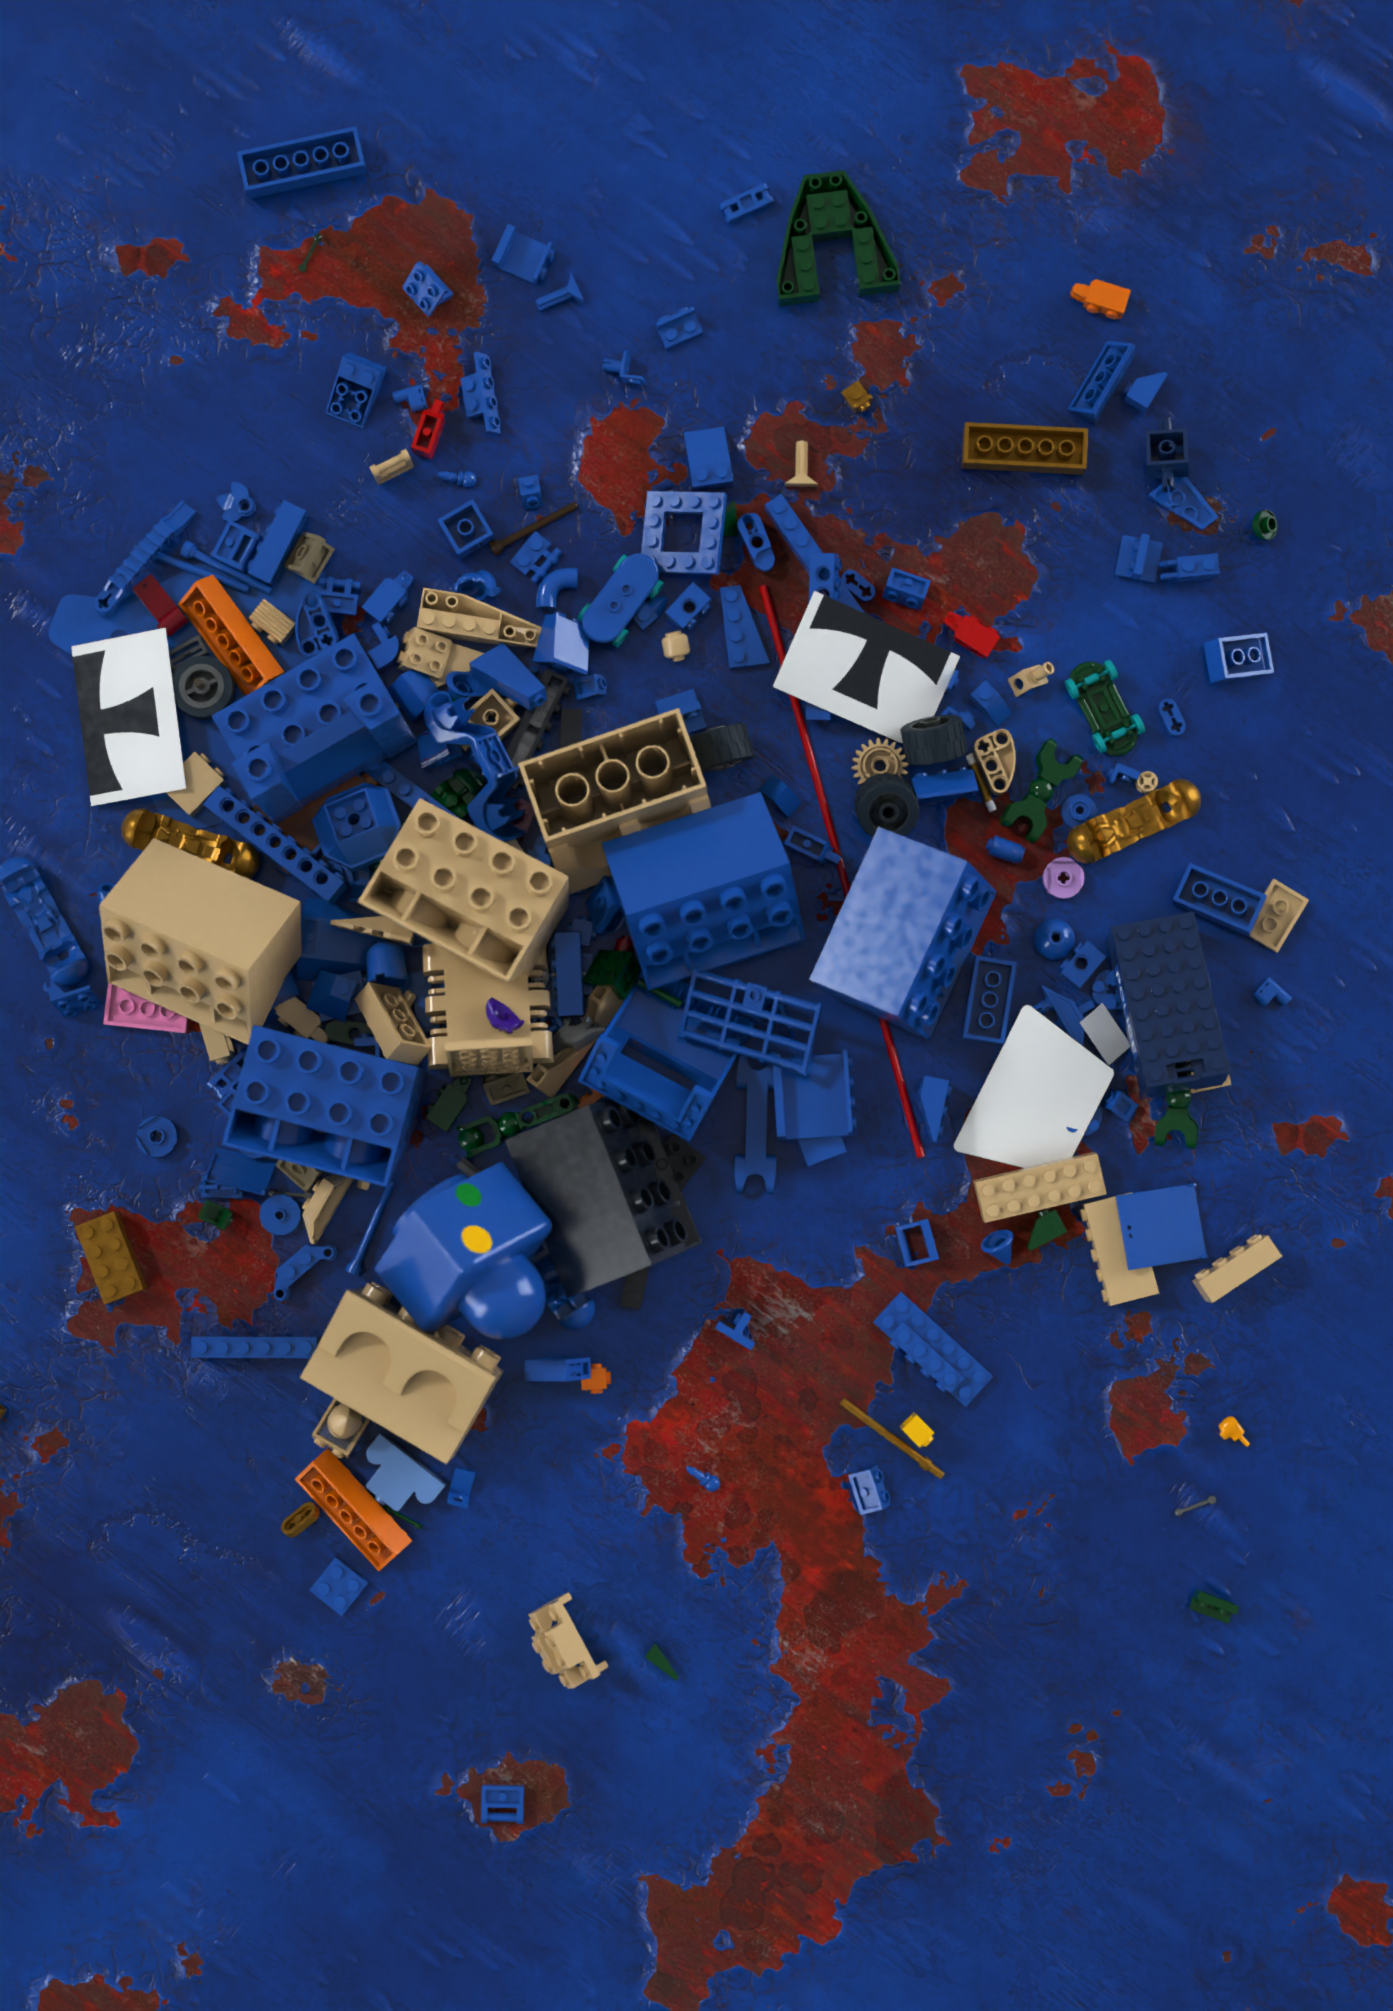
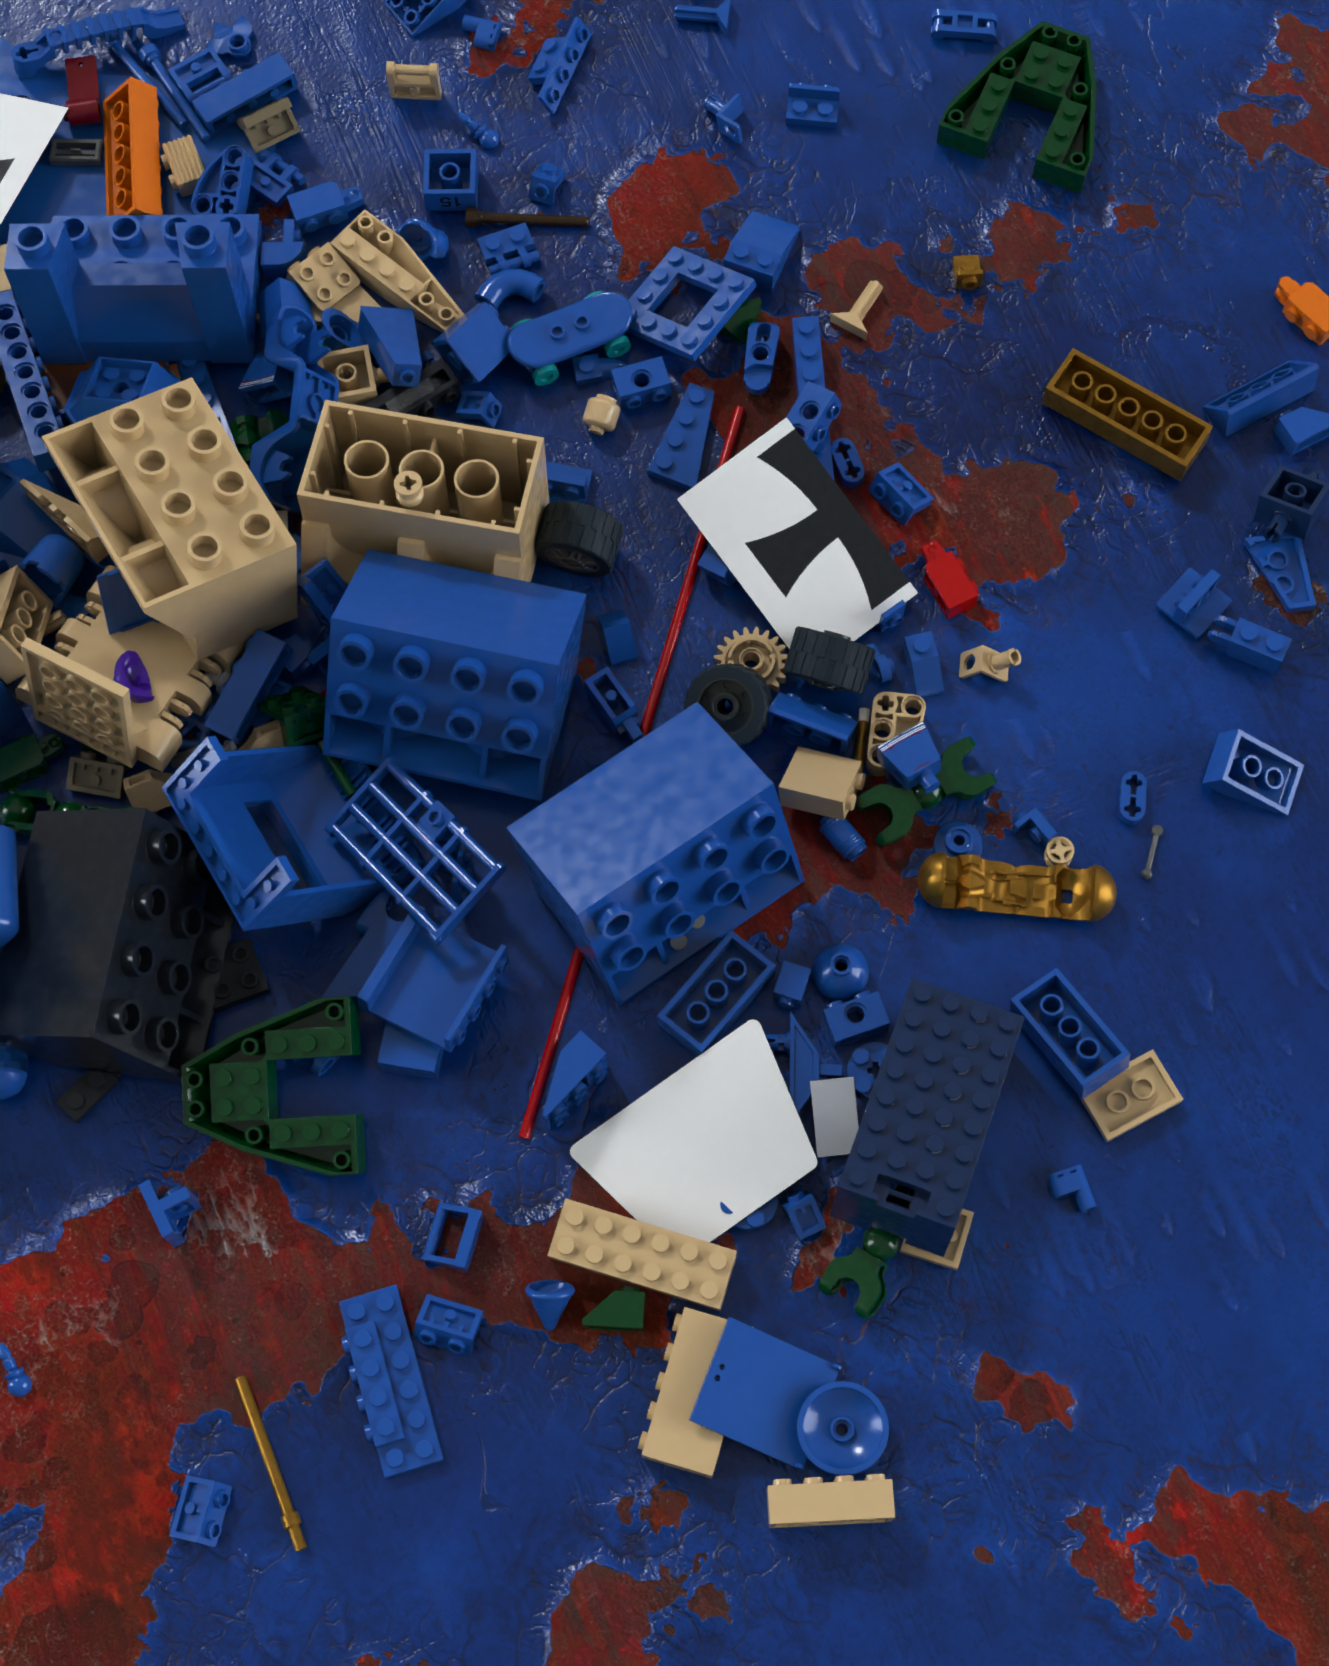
camera: 30 degrees right, 15 degrees down
wheel [172,656,235,720] -> none
red hinge [411,399,445,460] -> none
yellow piece [899,1412,934,1448] -> none
lavender plate [1042,857,1084,899] -> none
dark green piece [1064,659,1146,756] -> none
none -> blue piece [96,568,160,635]
none -> dark green piece [181,996,367,1176]
none -> blue bracket [297,558,348,626]
none -> tan wheel [394,471,424,507]
none -> blue bracket [414,1294,484,1356]
none -> blue brick [773,960,812,1009]
none -> tan brick [779,746,866,821]
none -> blue dish [797,1381,889,1476]
none -> blue torso [877,721,941,793]
none -> dark grey hinge [1141,825,1163,880]

